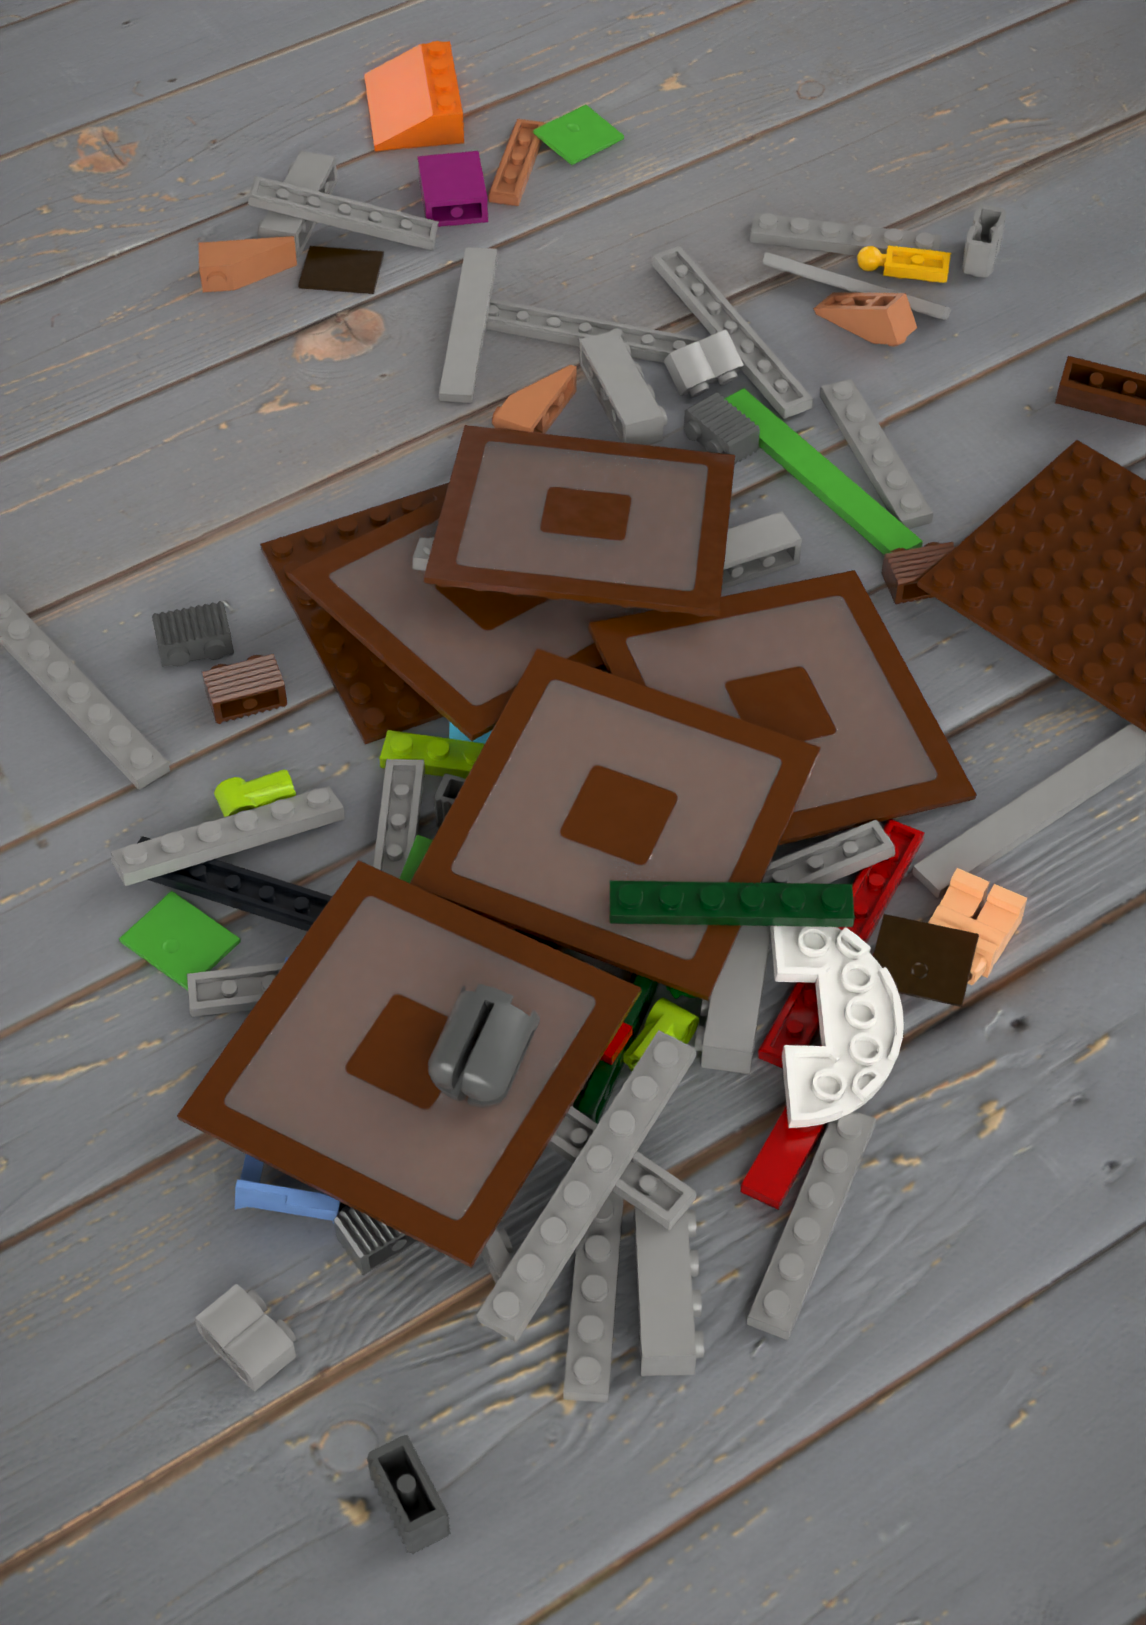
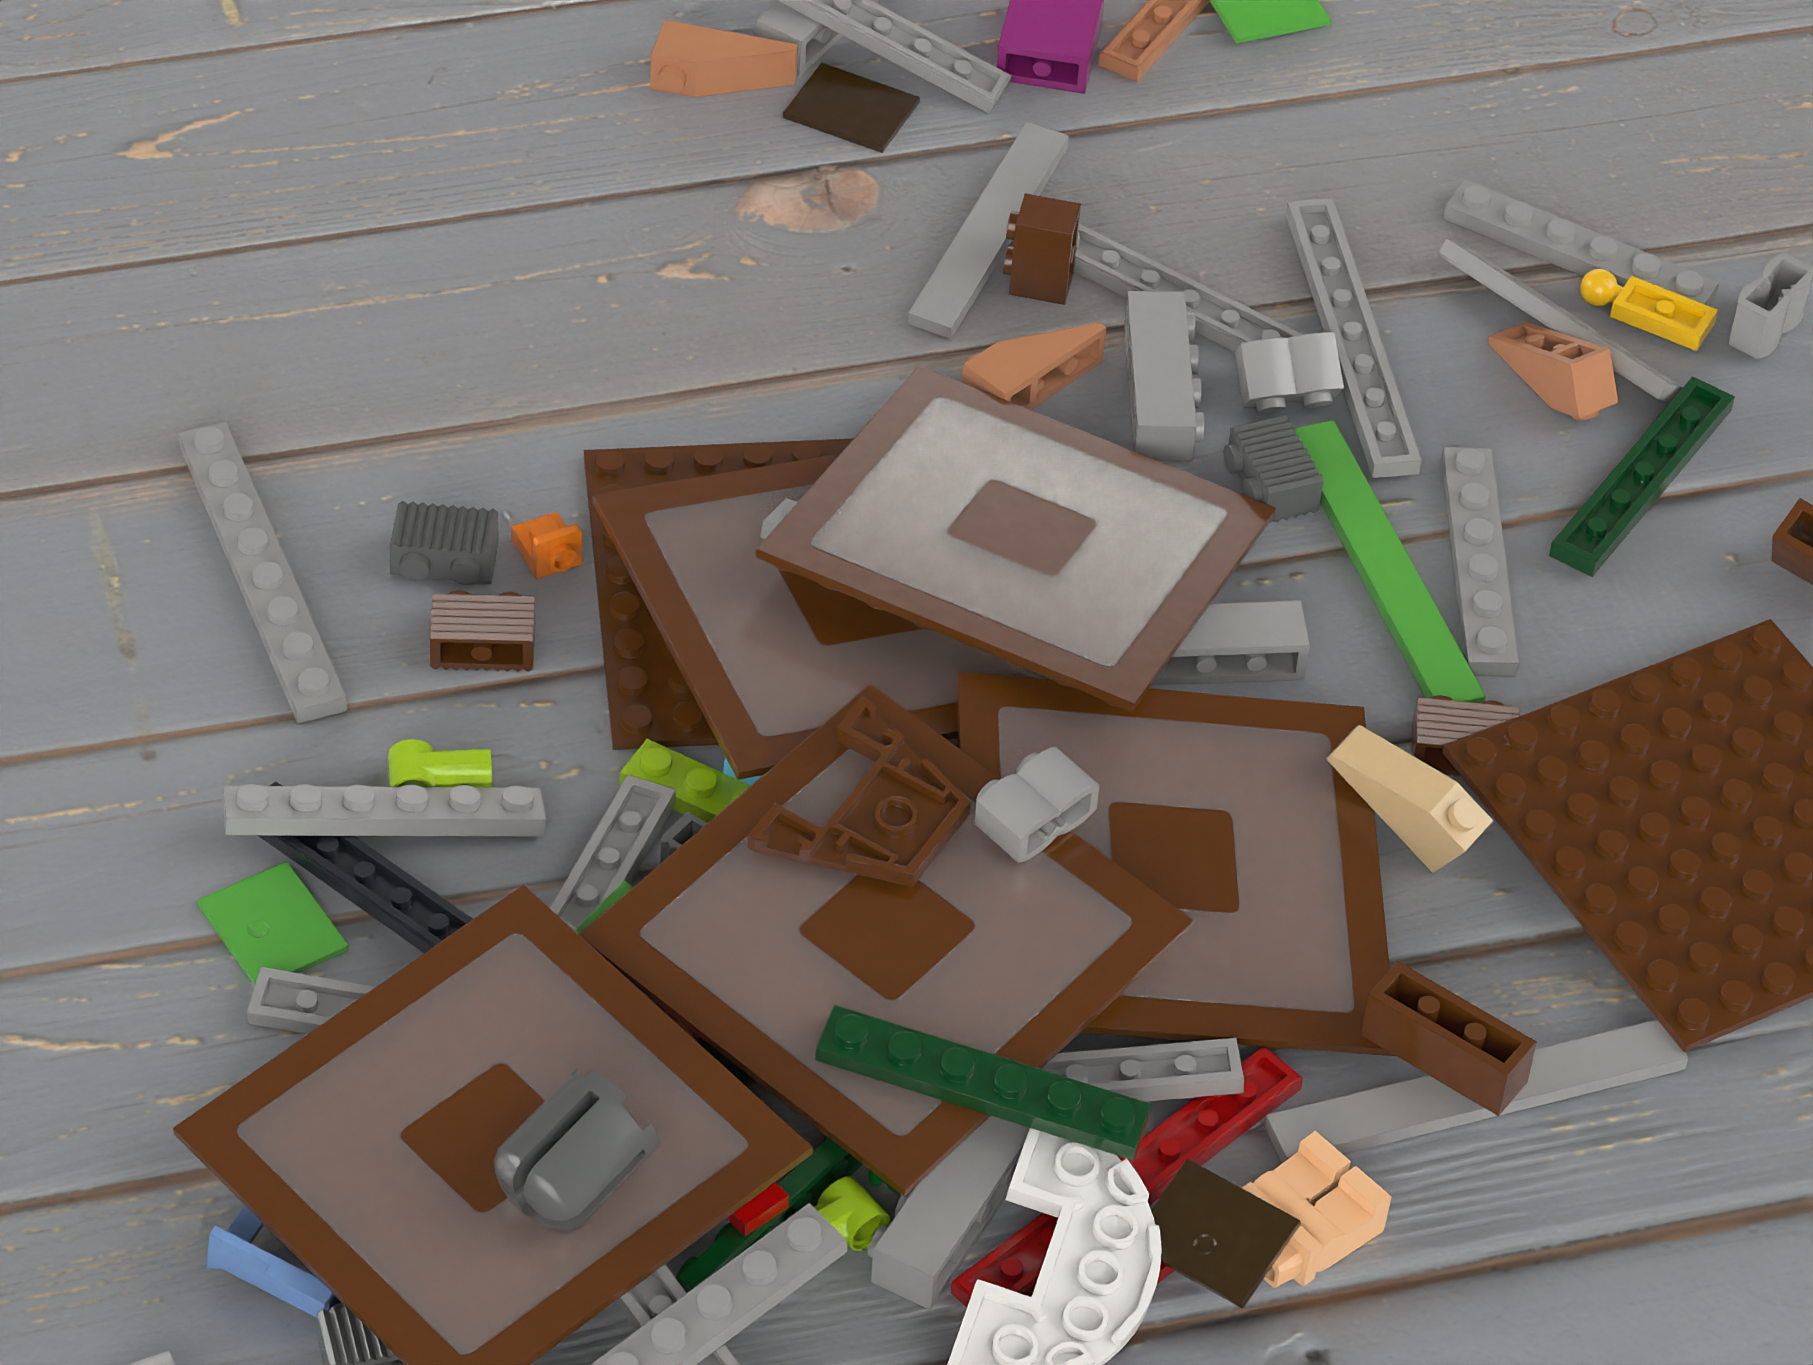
camera: 15 degrees right, 5 degrees down
none -> orange bracket [511,511,582,579]
none -> reddish brown wing [748,696,971,887]
none -> light grey brick [974,747,1100,863]
none -> reddish brown brick [1003,193,1081,305]
none -> tan slope [1326,725,1493,873]
none -> reddish brown brick [1361,961,1537,1116]
none -> dark green plate [1549,376,1735,577]

